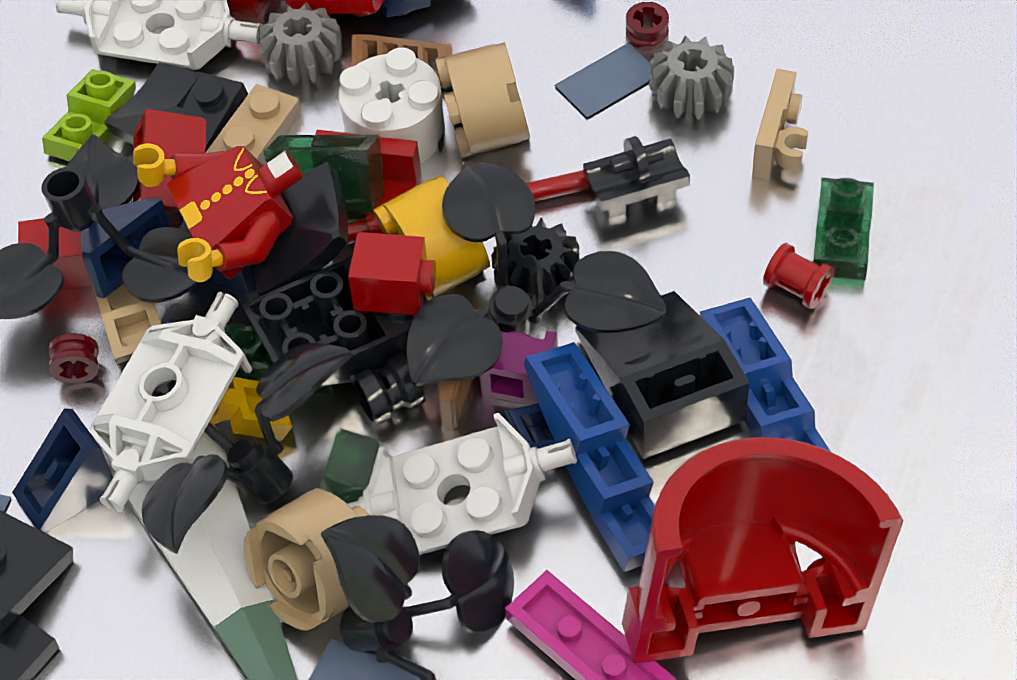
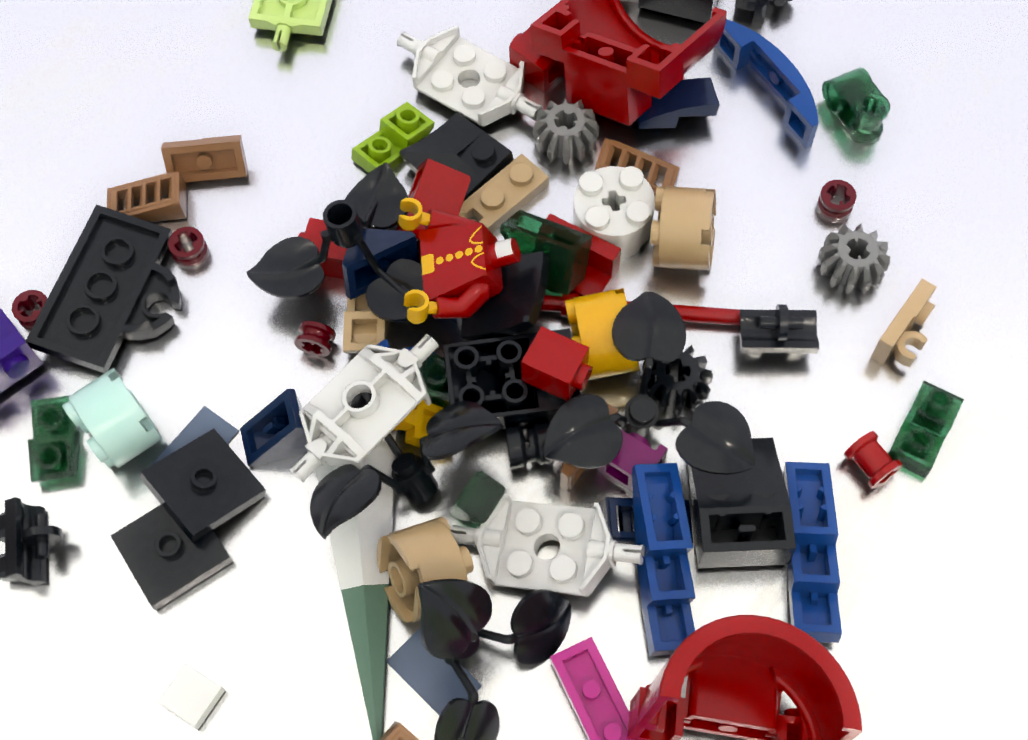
camera: 20 degrees right, 10 degrees up
sand blue sticker [555,42,651,118] -> none

